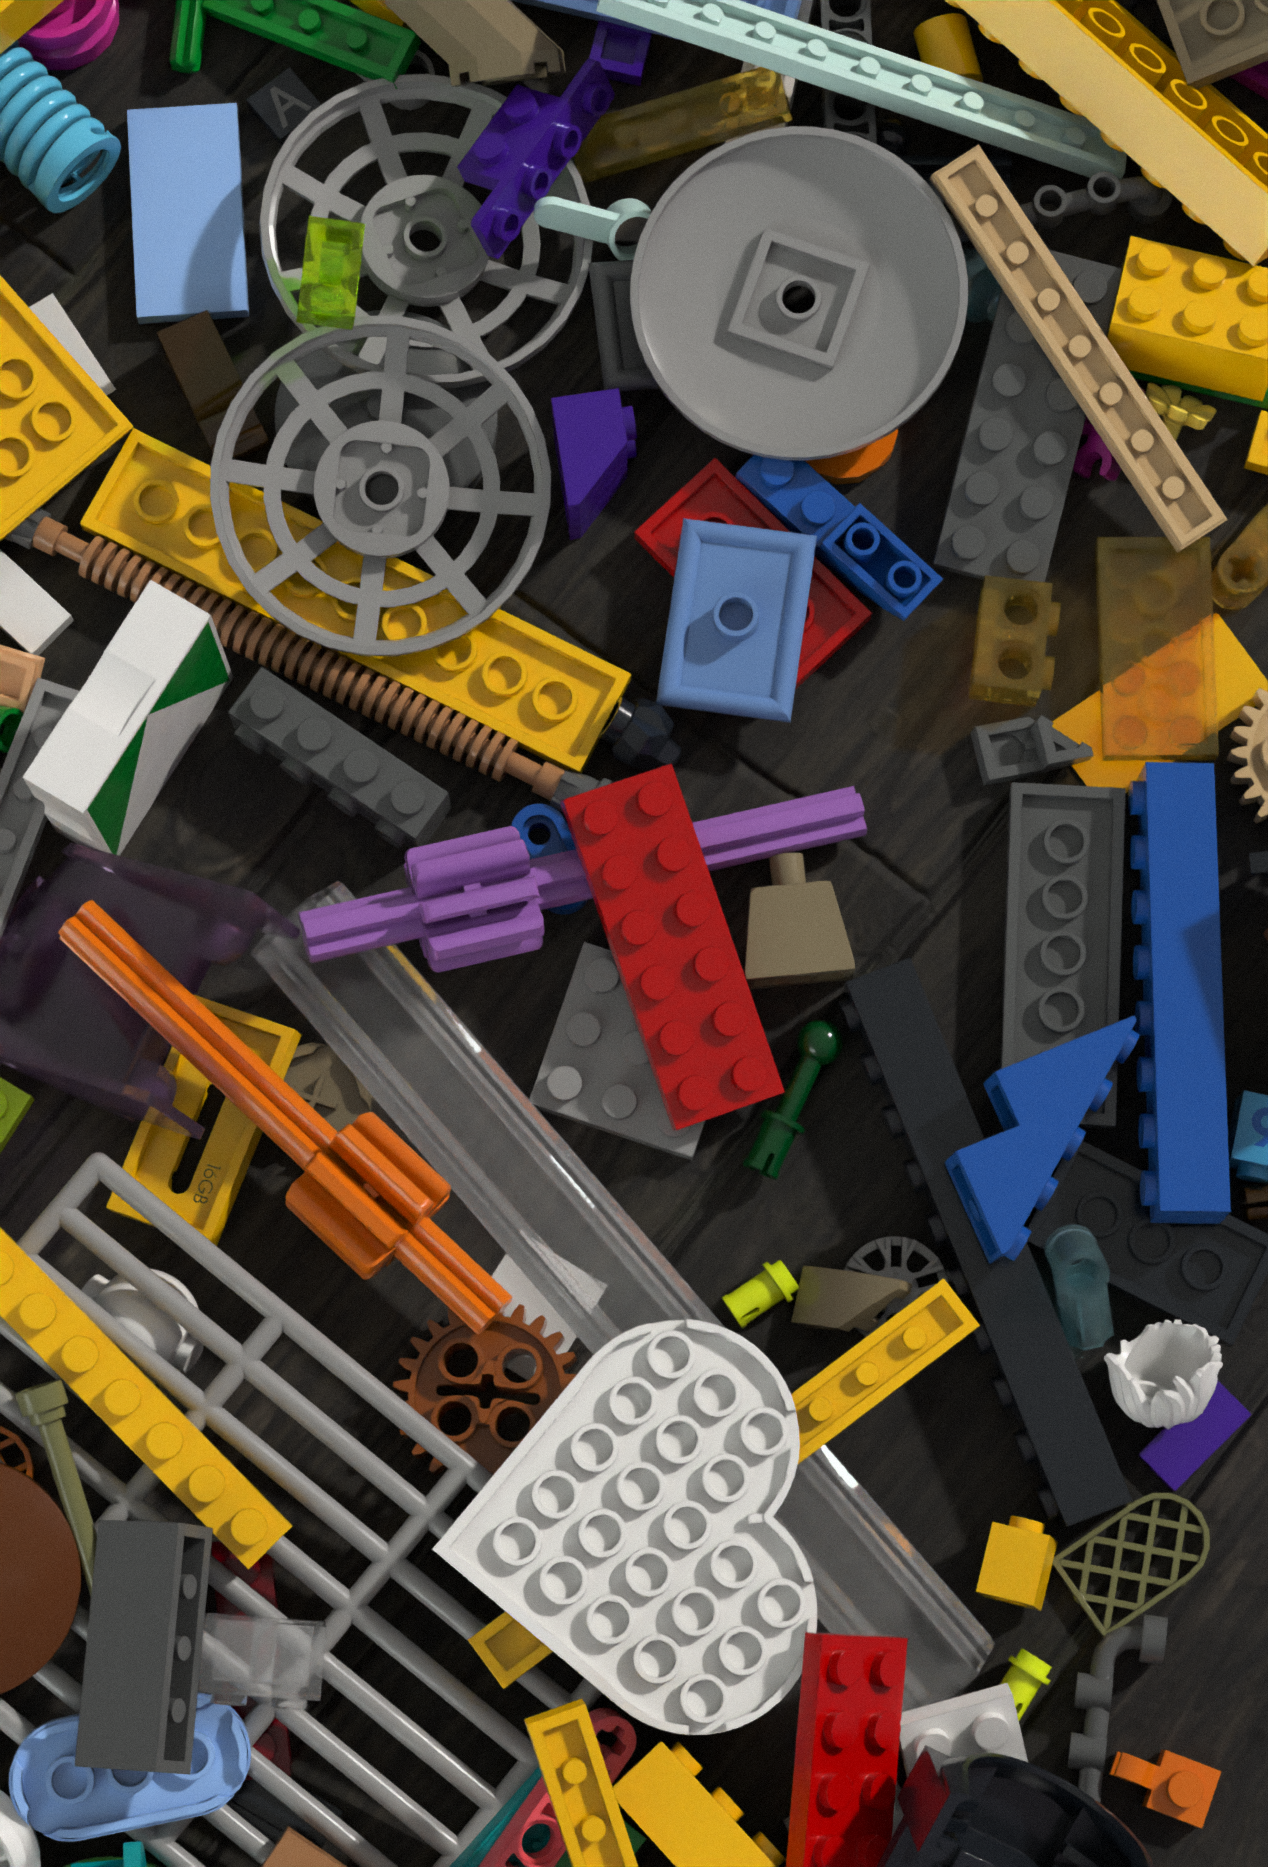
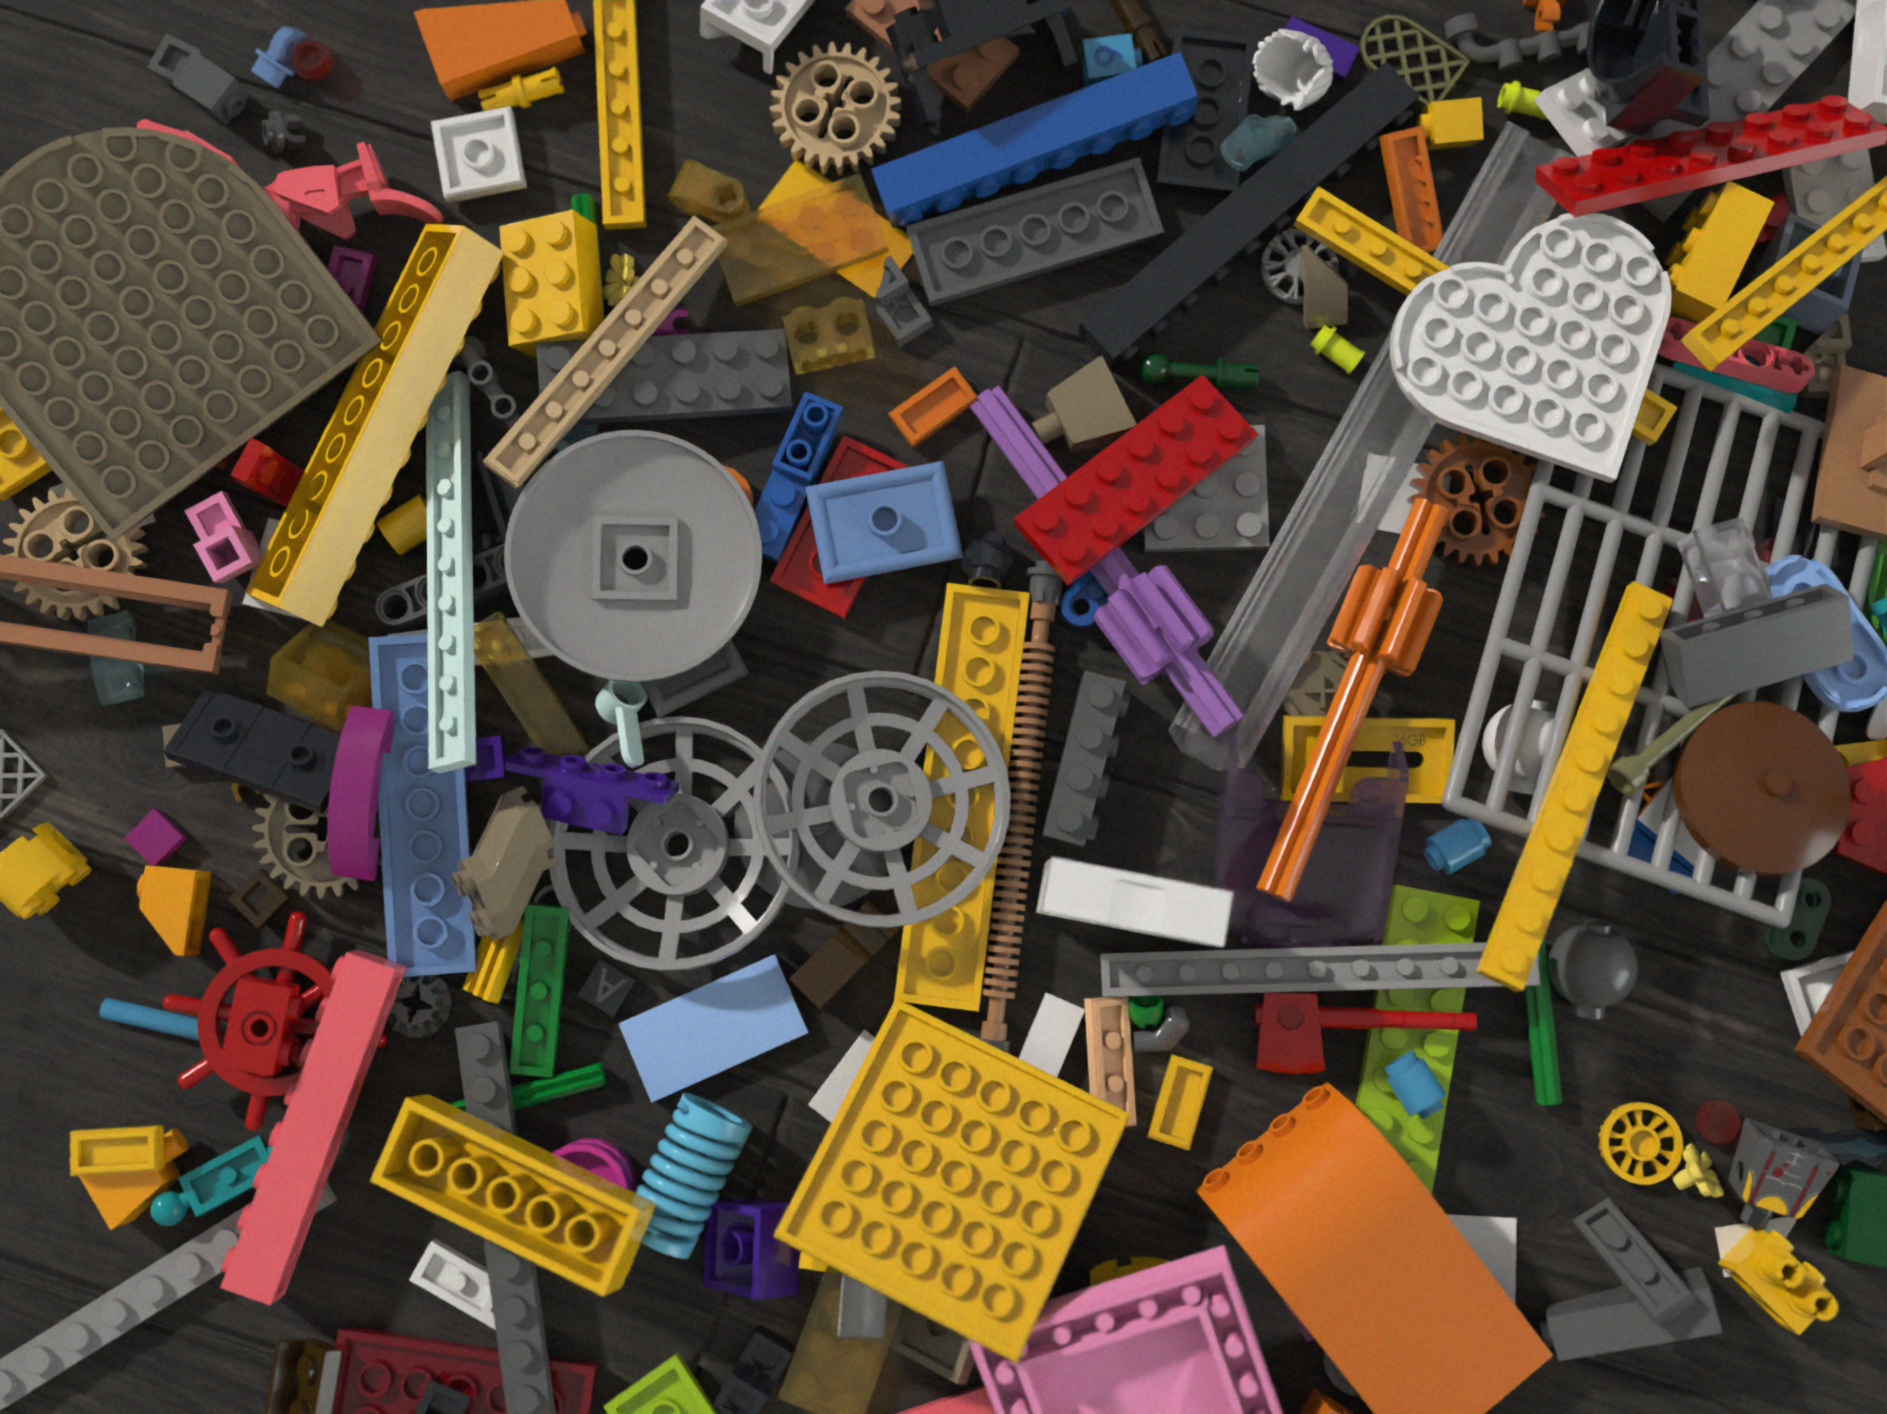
camera: 105 degrees left, 5 degrees up
clear neon green plate [296,216,365,330] -> none
dark purple slope [551,388,637,540] -> none
blue slope [944,1015,1140,1264] -> none
none -> orange tile [889,366,978,449]
none -> orange plate [1379,125,1446,253]
none -> dark azure brick [1423,818,1491,875]

